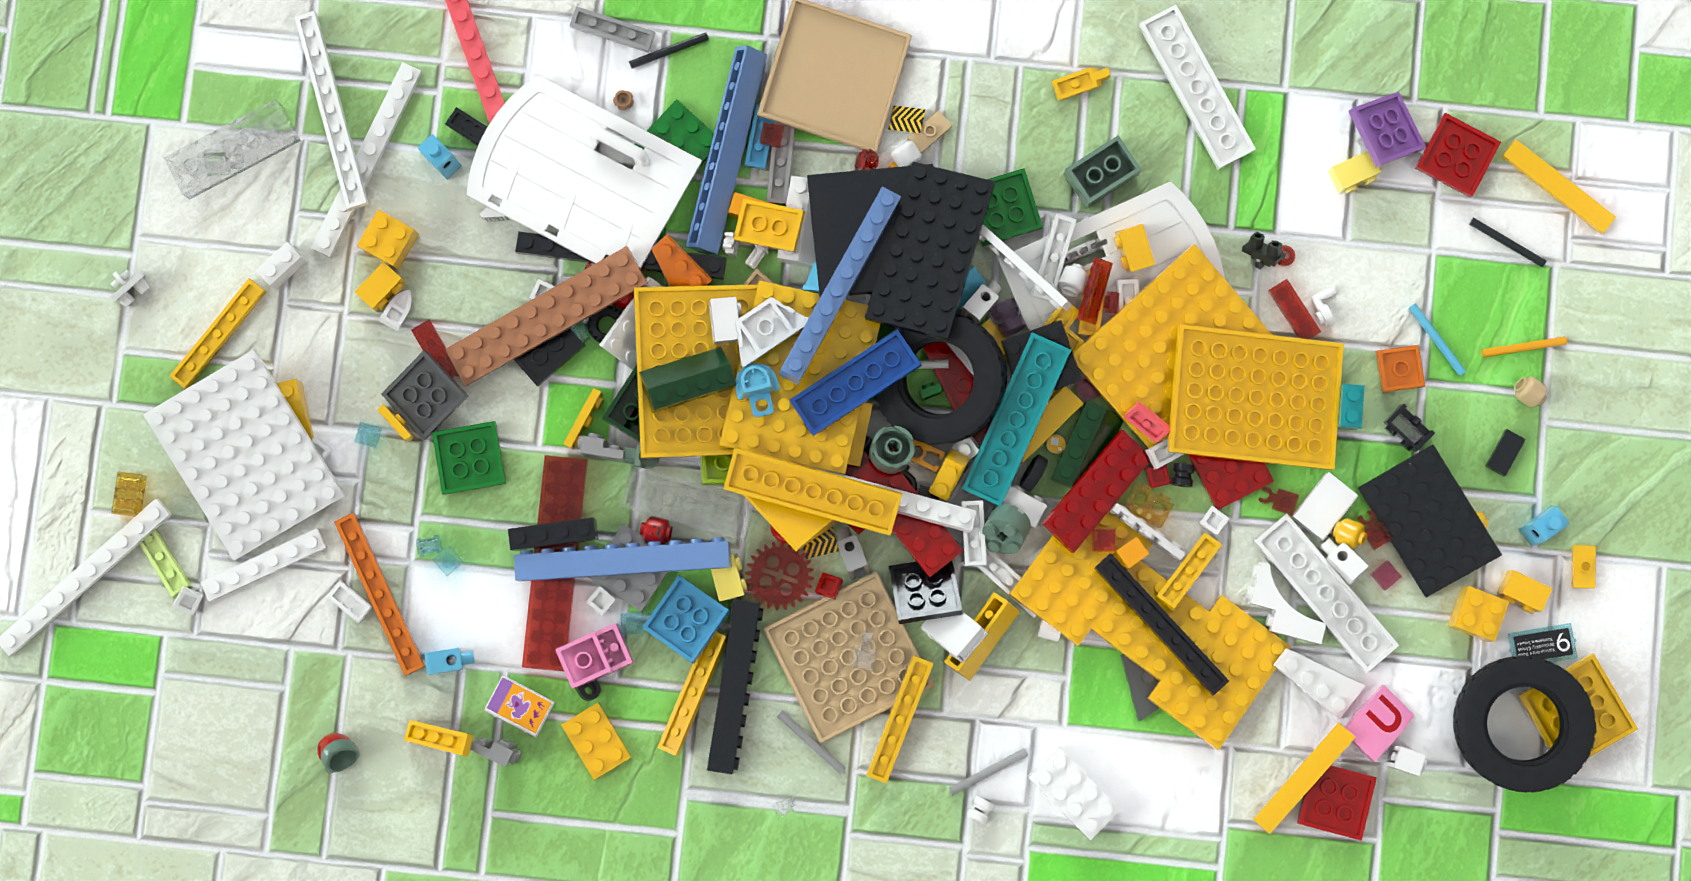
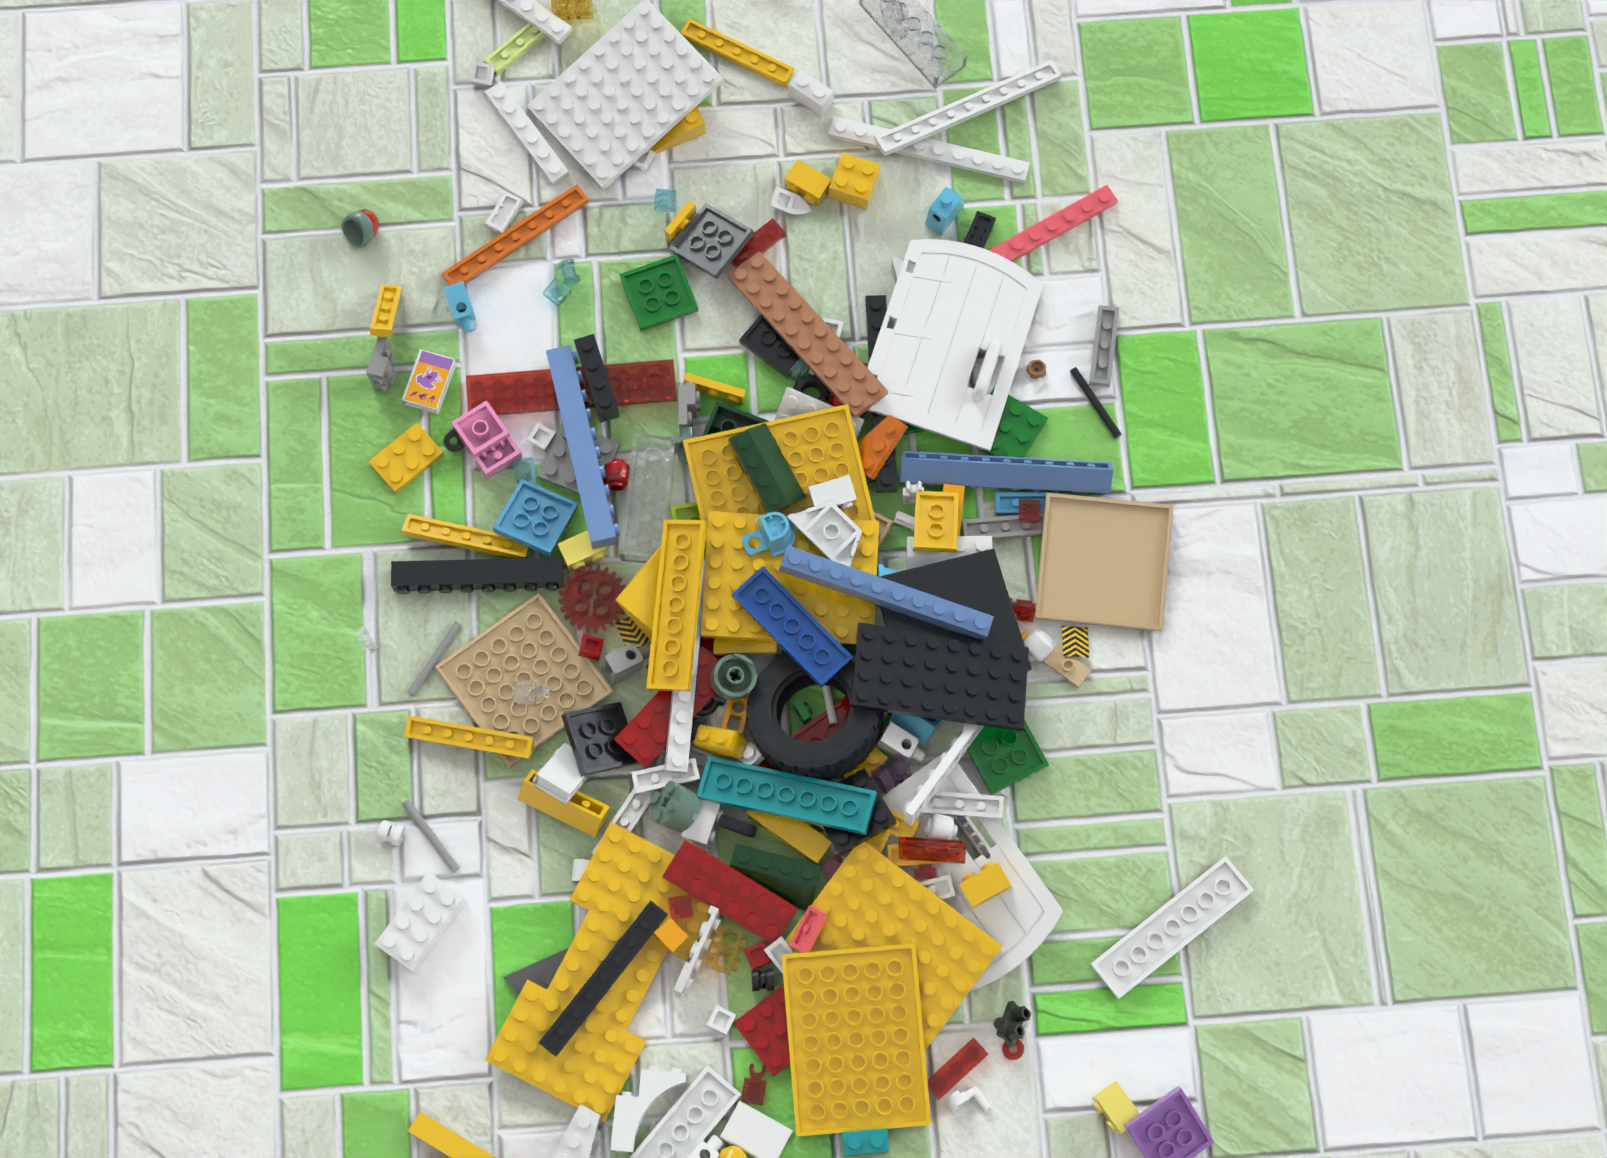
camera: 75 degrees right, 10 degrees down
pearl gold tile [1045,434,1067,455] -> none
yellow hinge [1051,67,1111,102] -> none
sand green brick [1063,135,1142,209] -> none
yellow plate [1155,532,1222,611] -> none

